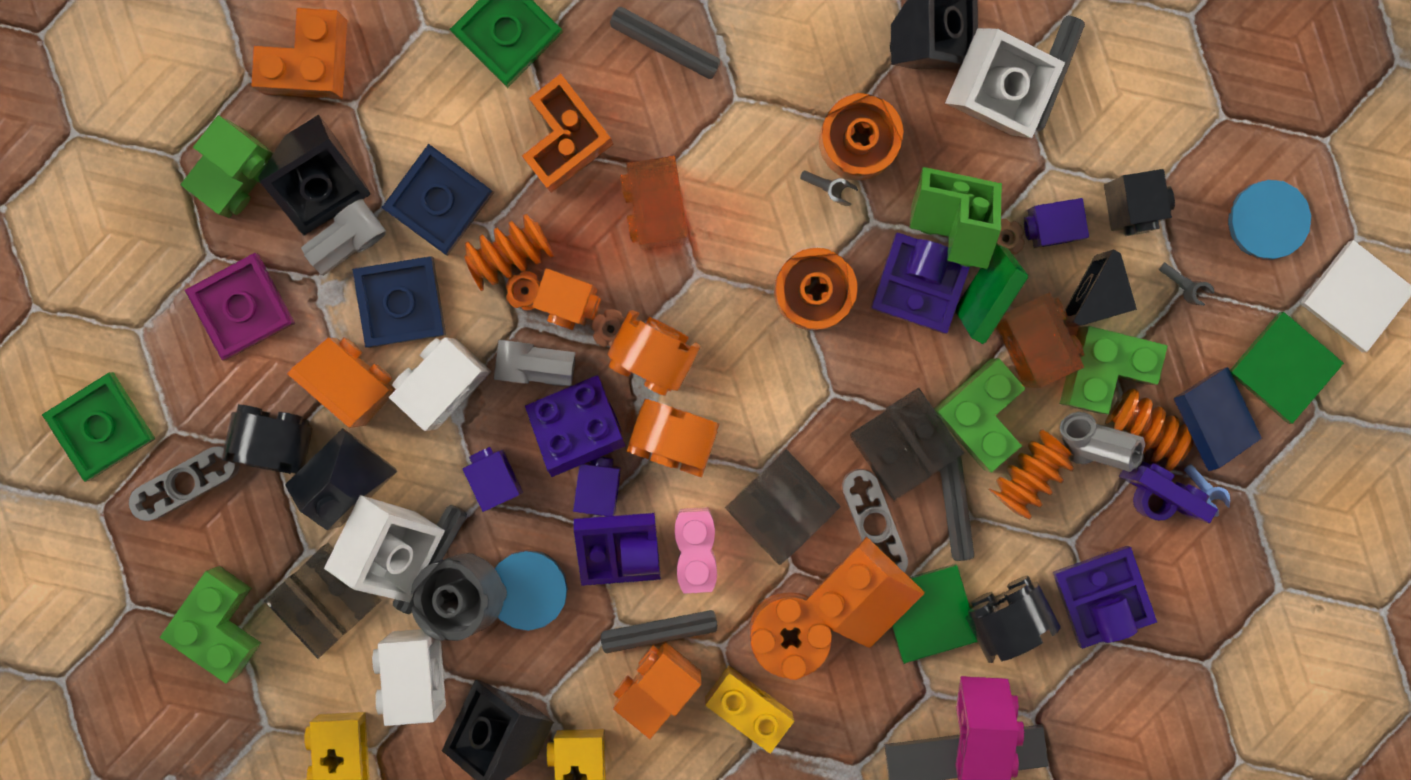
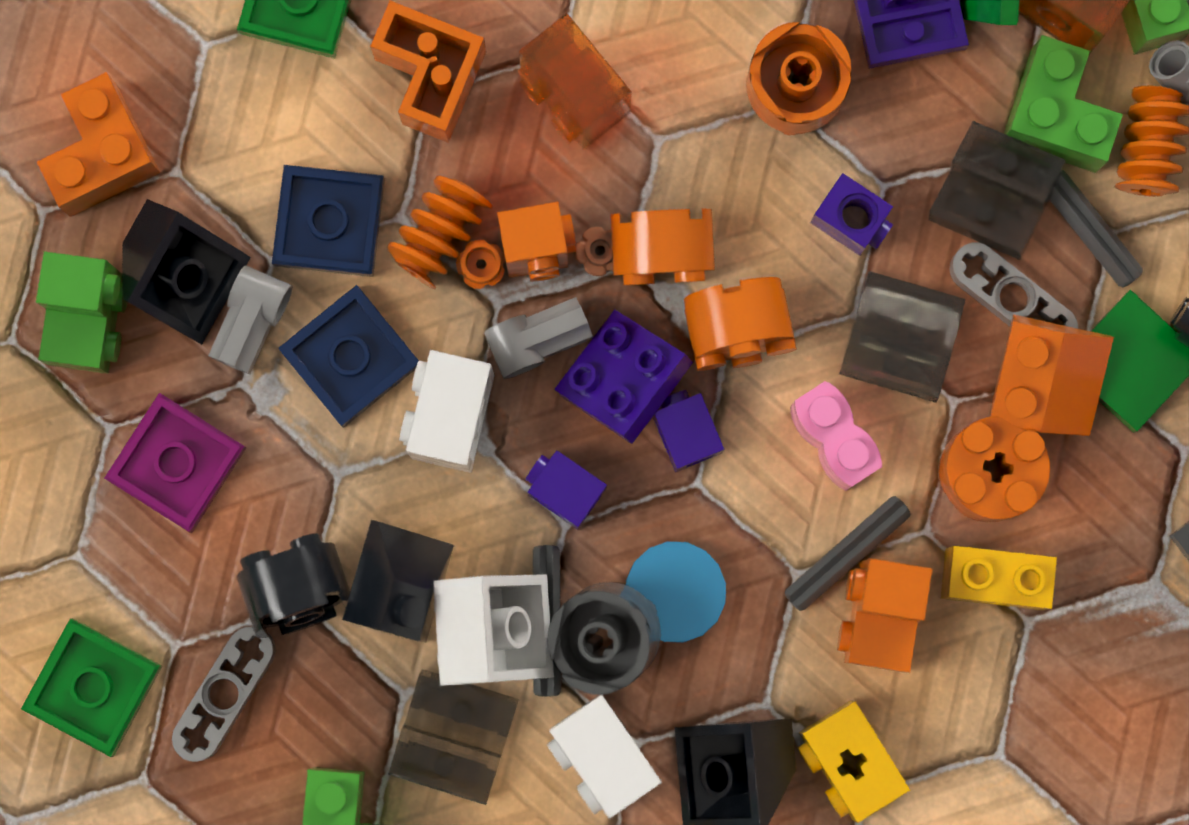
camera: 35 degrees left, 5 degrees down
orange slope [287,337,396,428] -> none
dark purple plate [574,513,661,586] -> none
none -> dark purple brick [810,173,893,256]

